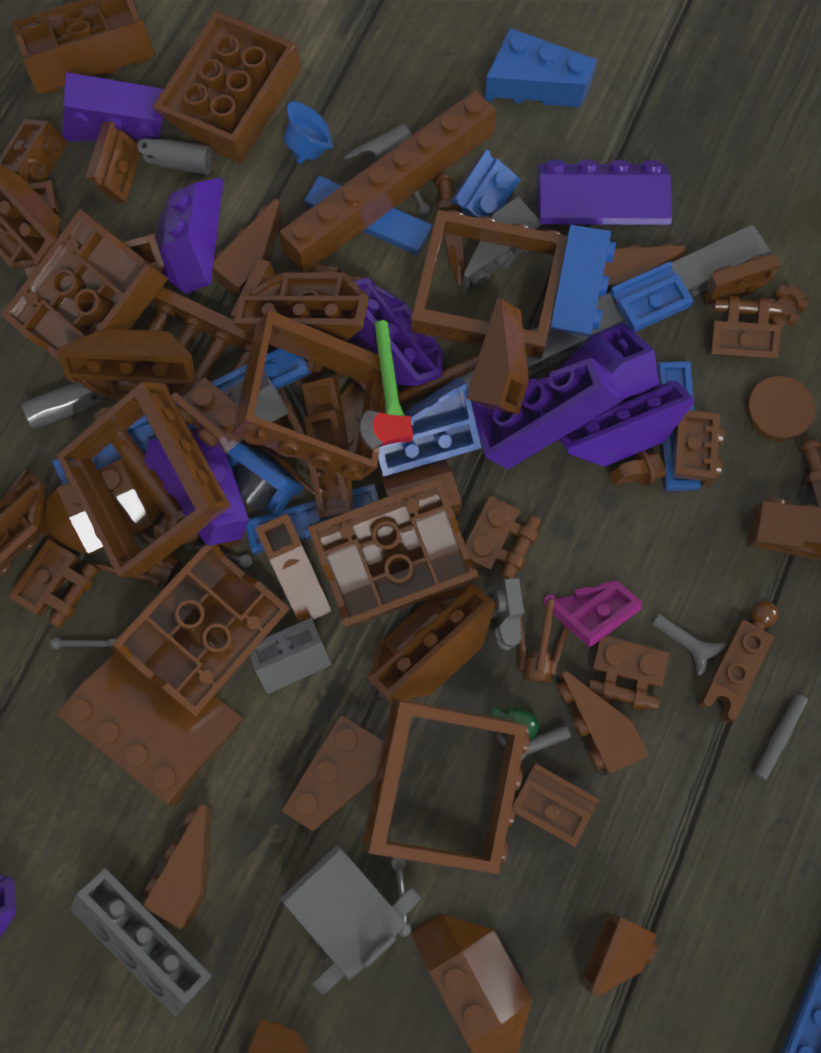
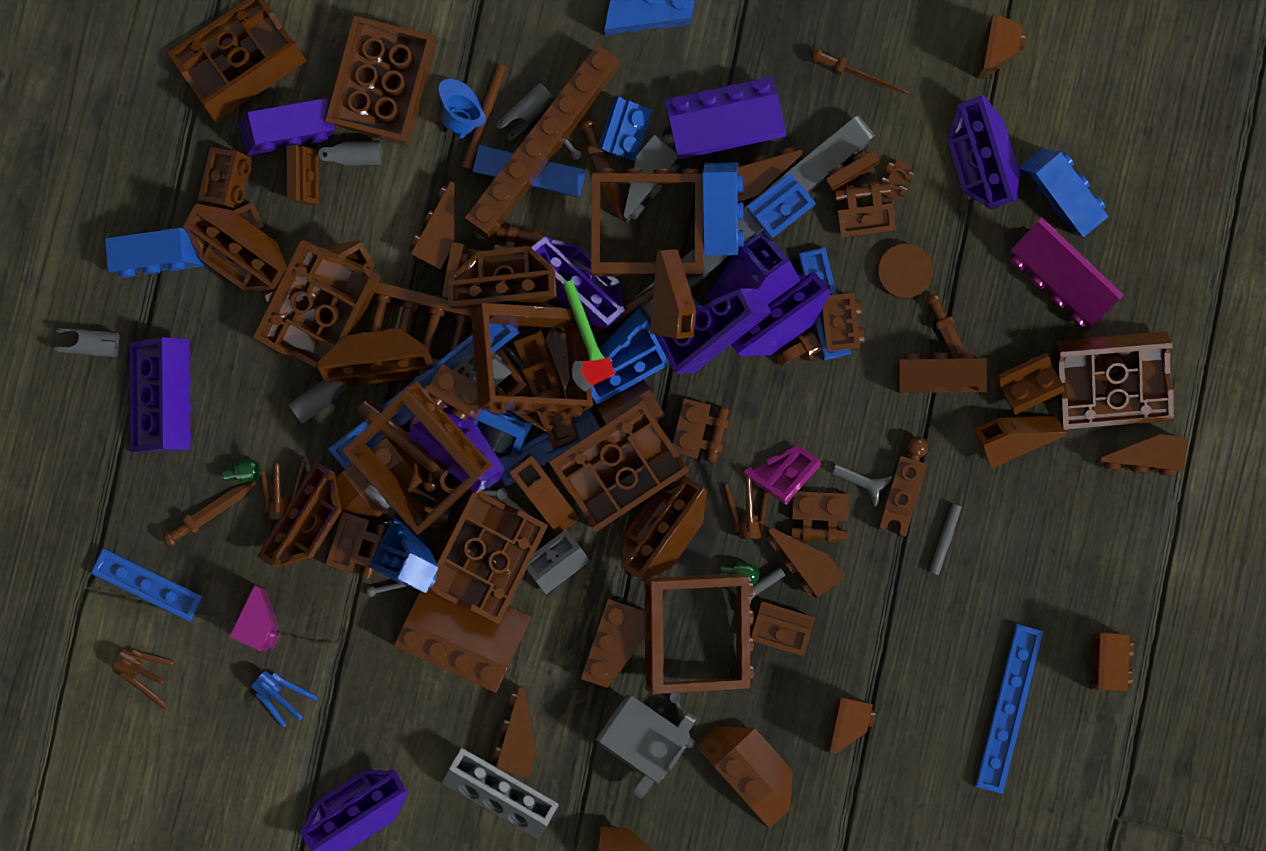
camera: 10 degrees left, 10 degrees up
dark purple wedge [156,177,224,294] -> none
dark grey hinge [490,578,524,652] -> none
none -> blue wedge [369,518,438,593]
none -> reddish brown bar [461,64,507,170]
none -> reddish brown sword [811,49,911,95]

